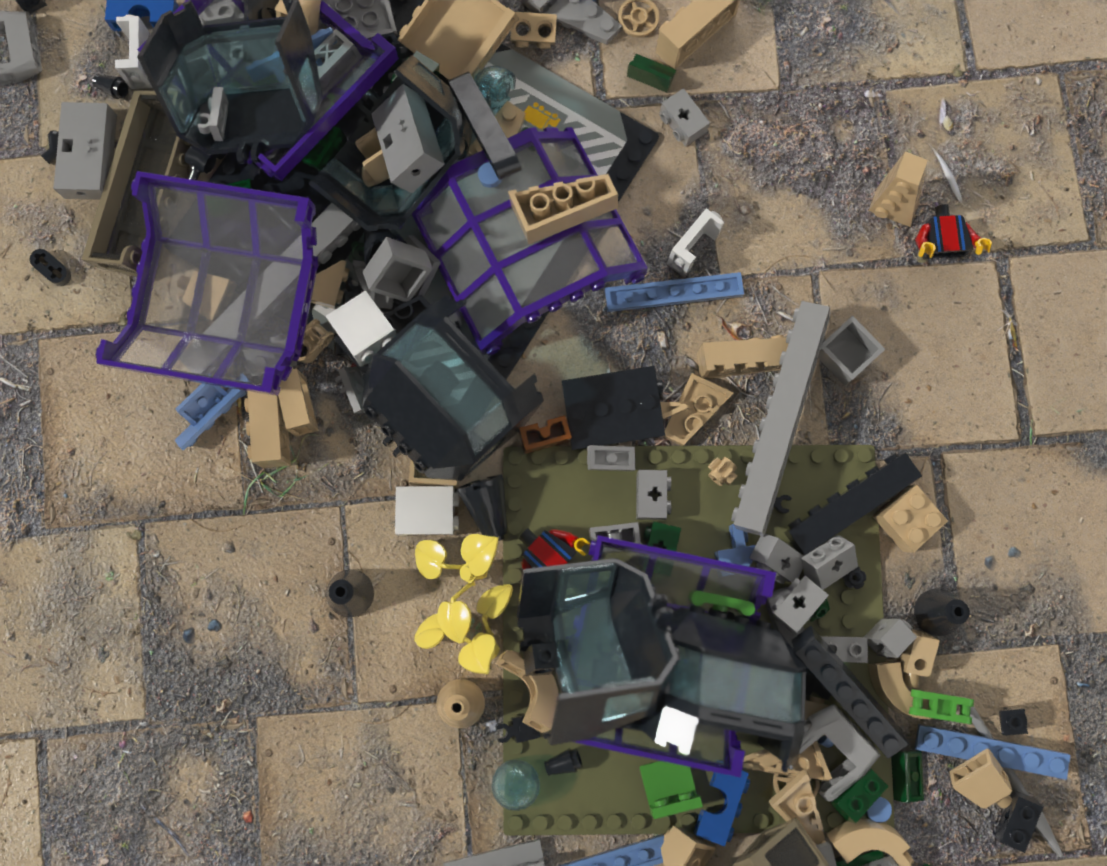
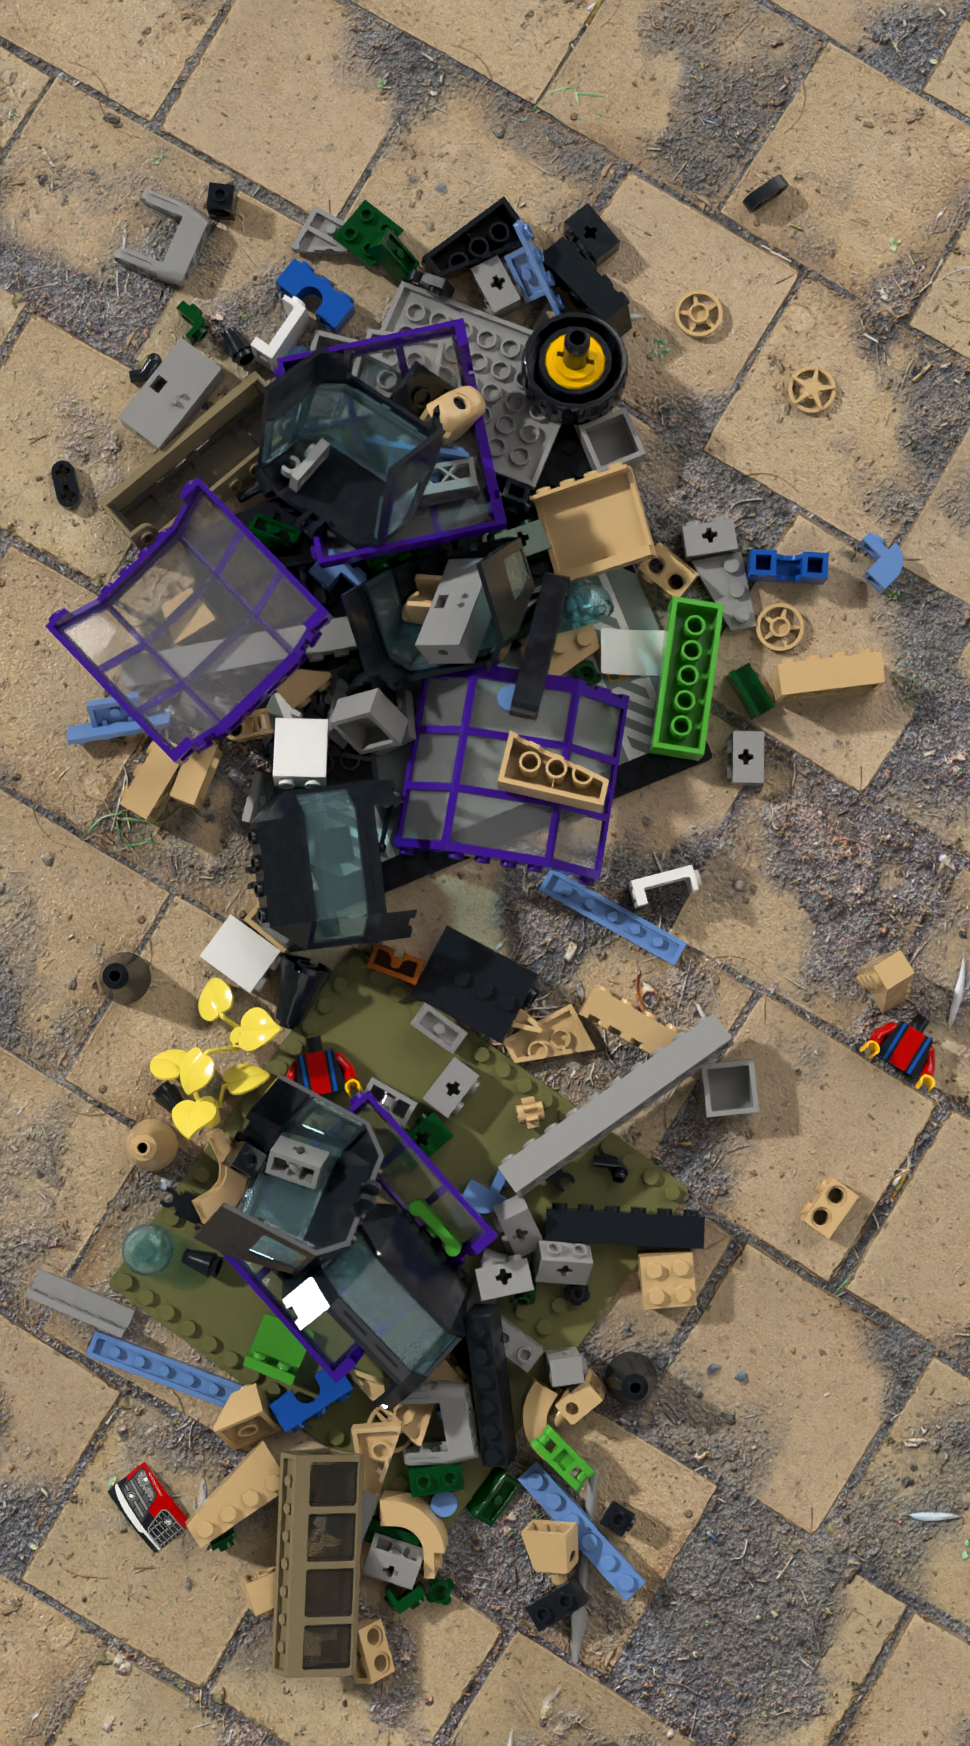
camera: 40 degrees right, 5 degrees up
none -> black cone [152,1080,184,1114]
none -> dark green bracket [176,301,209,346]
none -> light grey brick [265,1135,330,1190]
none -> medium blue brick [308,550,368,592]
none -> black arm [593,1154,628,1183]
none -> white sticker [601,628,665,676]
none -> bright green brick [648,596,724,761]
none -> tan brick [799,1176,859,1239]

